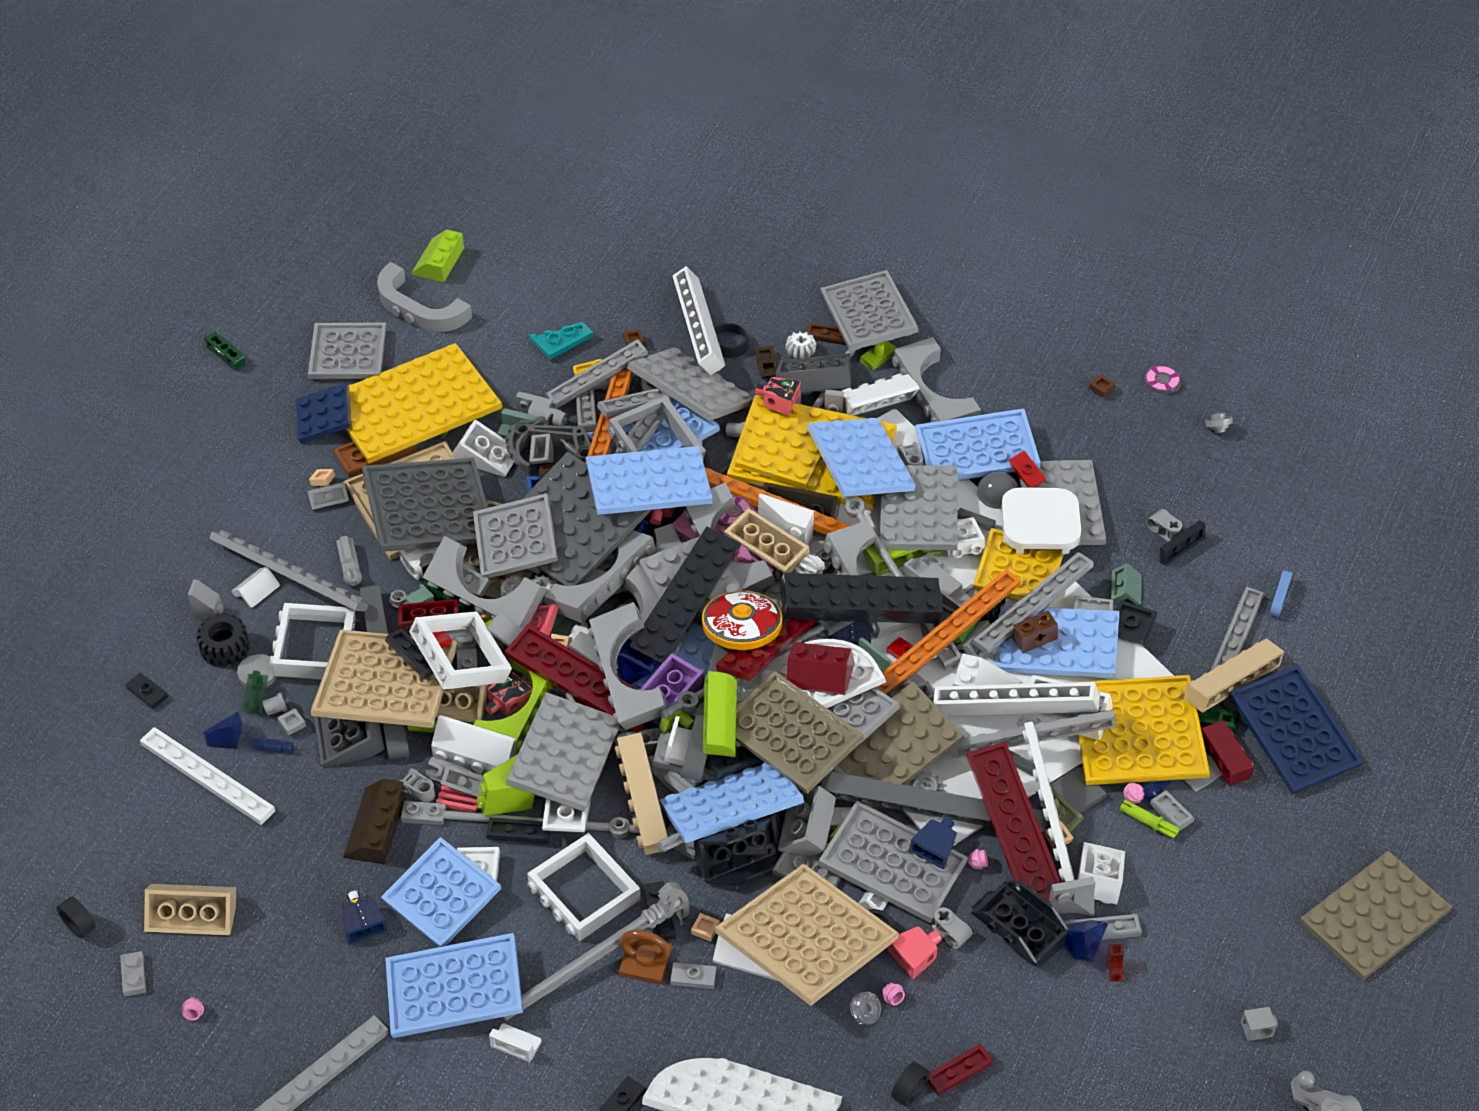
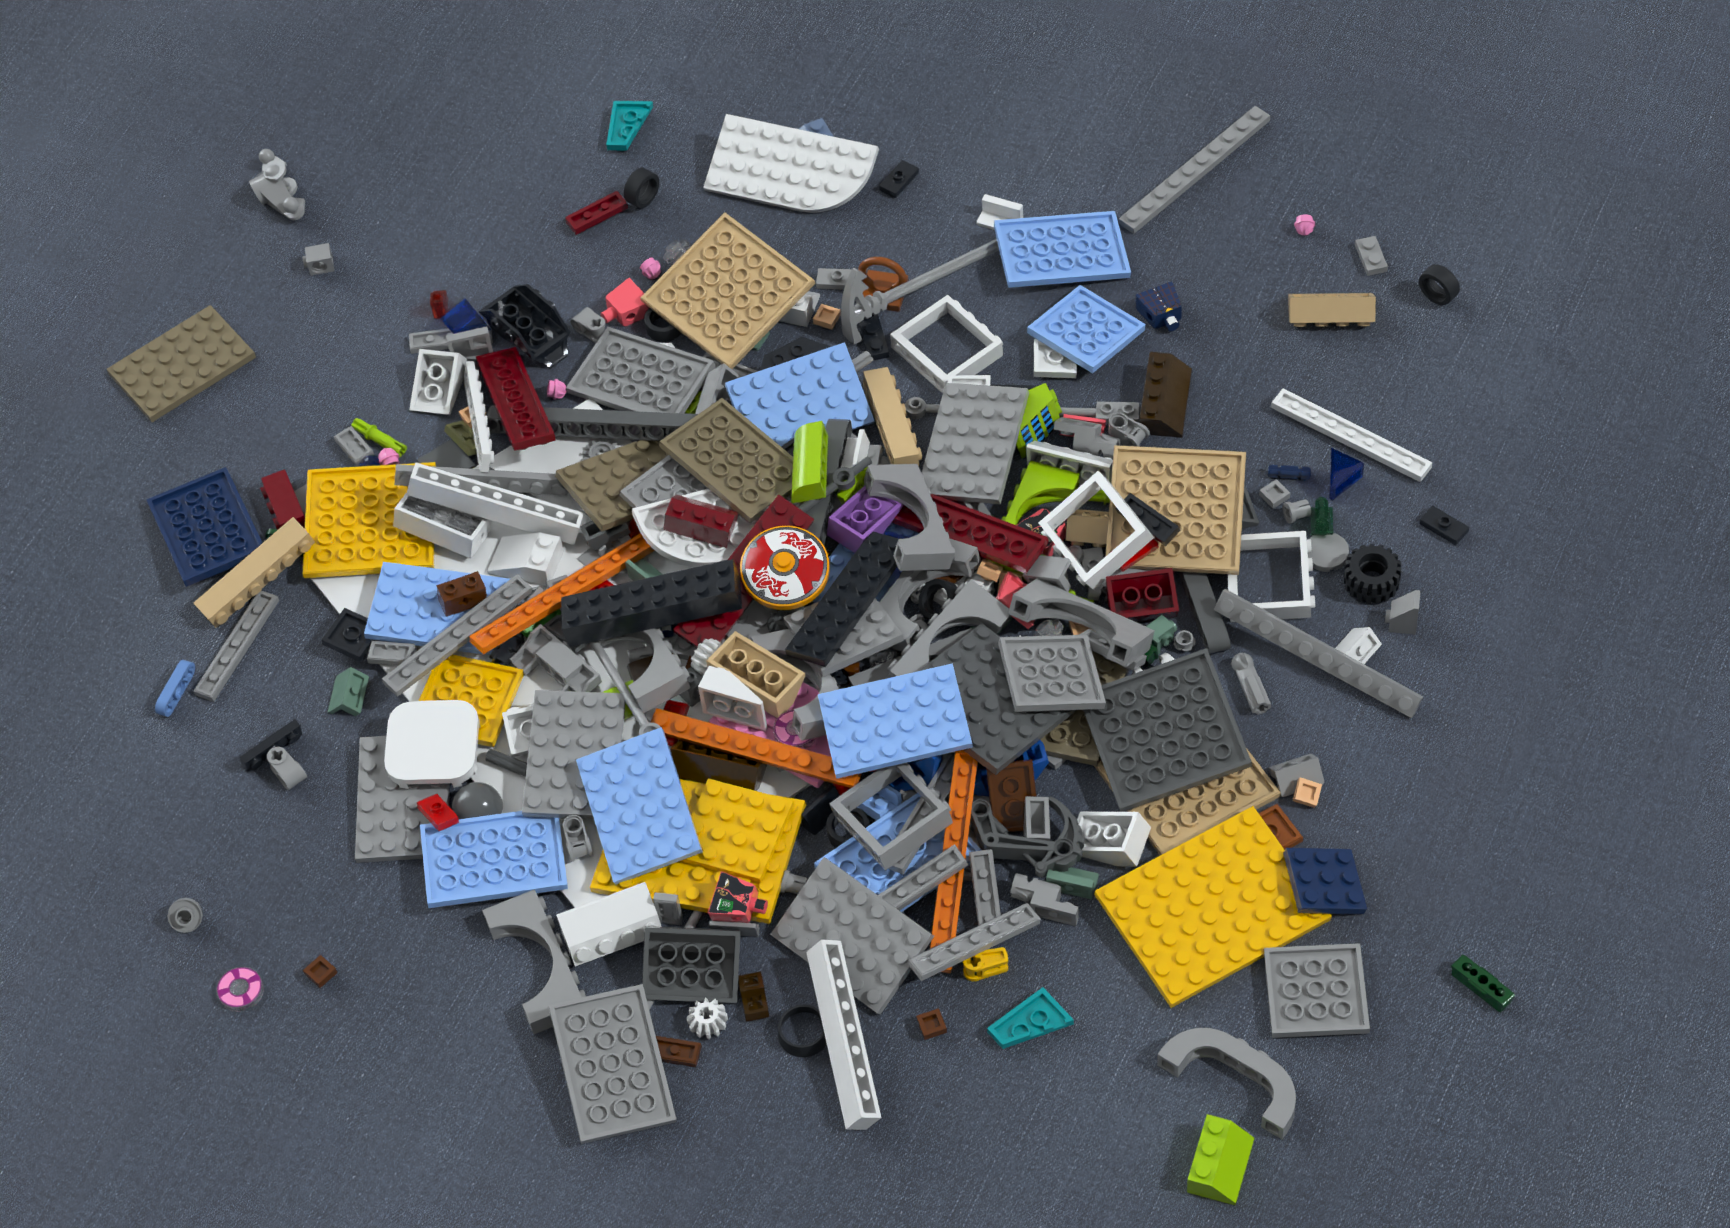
camera: 175 degrees left, 5 degrees up
dark blue torso [908,818,957,870] -> none

